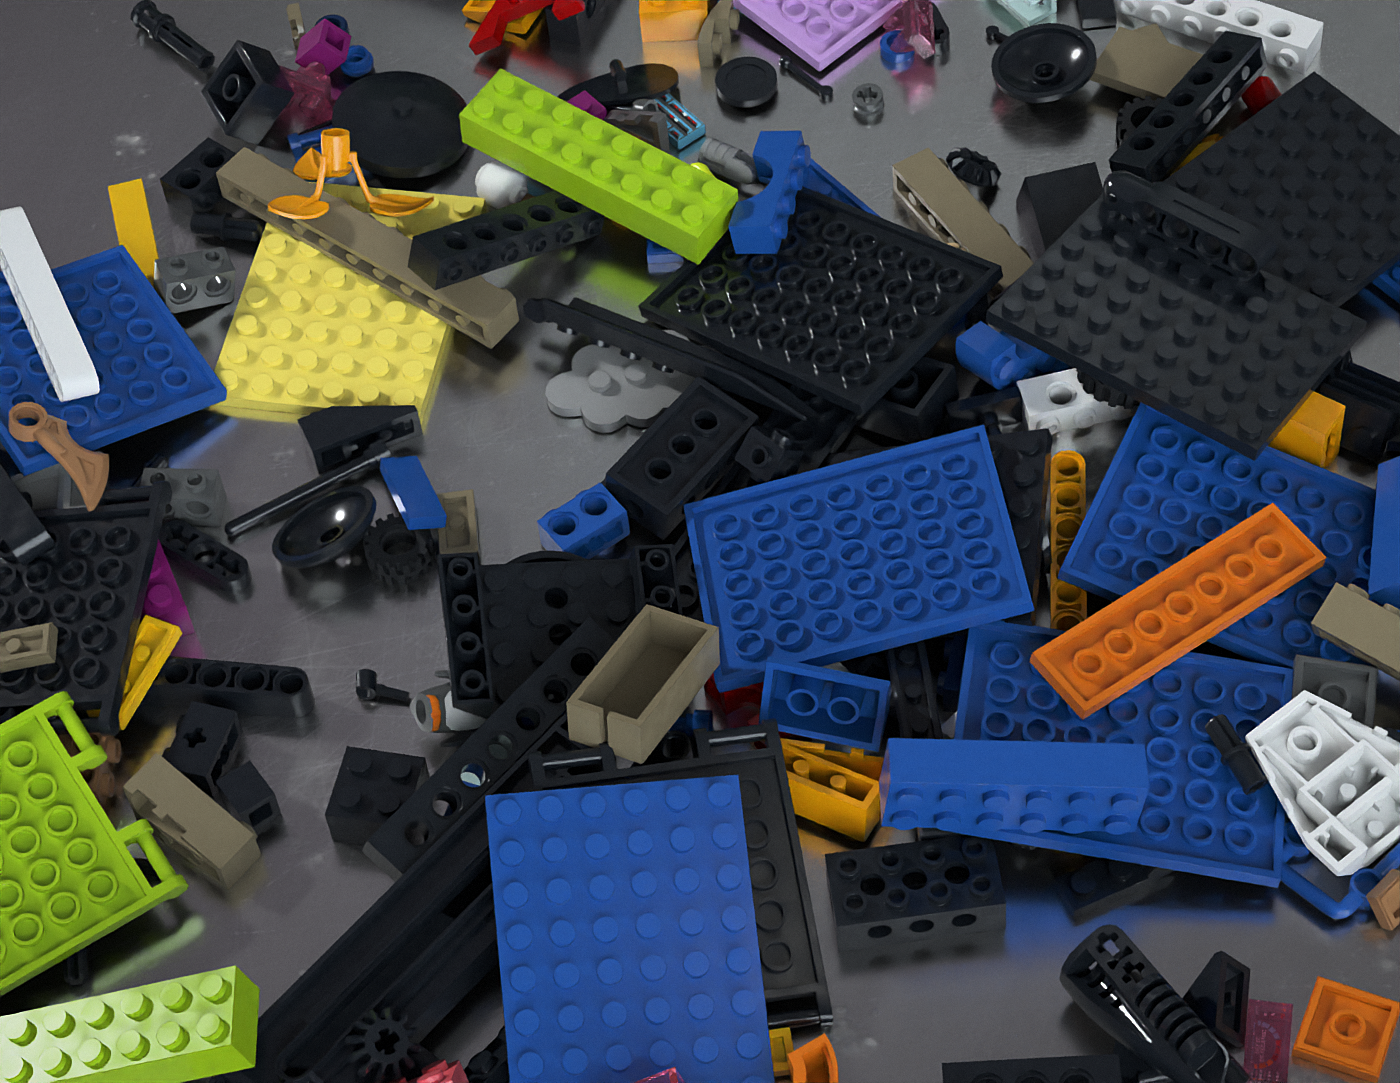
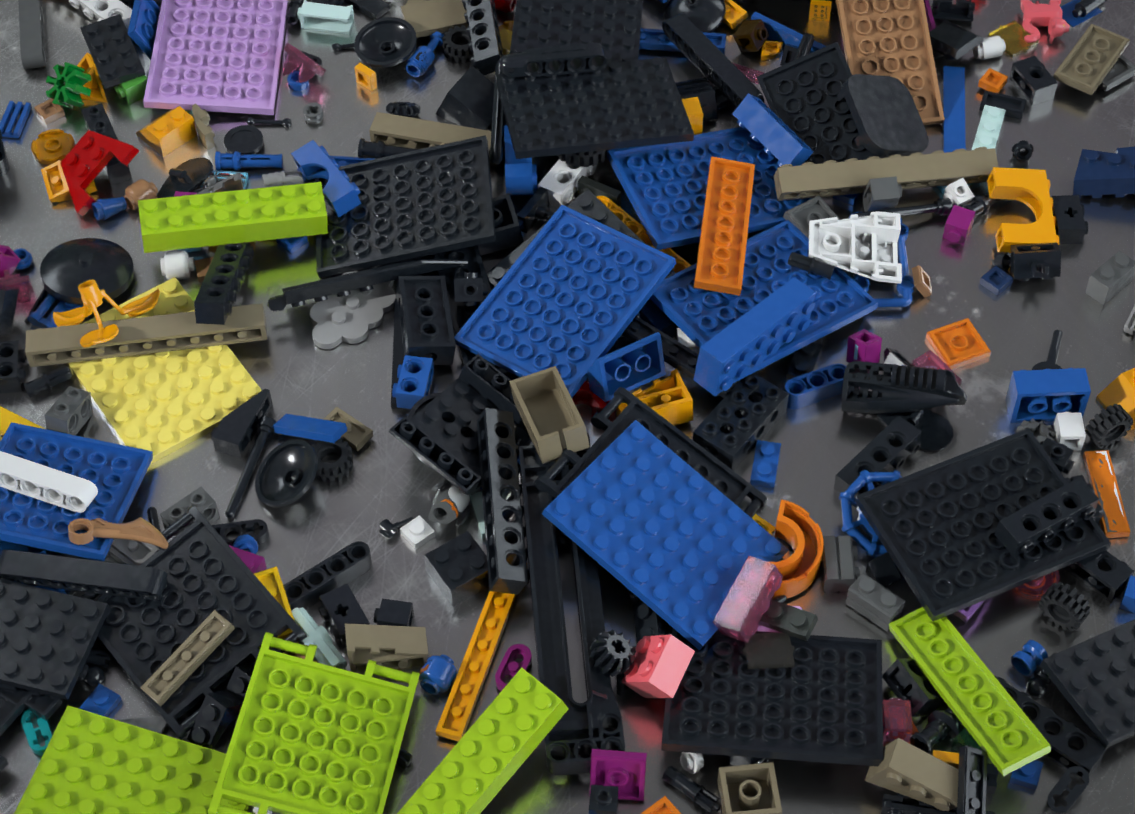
camera: 50 degrees left, 0 degrees up
none -> blue cone [92,197,127,221]
none -> medium nougat head [124,179,158,211]
none -> blue pin [215,151,283,171]
none -> blue plate [233,535,258,554]
none -> light aqua piece [292,607,347,669]
none -> light orange tile [354,63,377,92]
none -> black pin [358,138,419,159]
none -> white plate [400,515,435,550]
none -> blue piece [406,32,444,77]
none -> blue head [419,654,457,695]
none -> light orange plate [435,563,527,741]
none -> magenta plate [495,644,532,691]
none -> pearl dark grey plate [578,176,621,207]
none -> blue plate [750,440,781,488]
none -> blue beam [784,363,846,410]
none -> magenta brick [846,329,882,369]

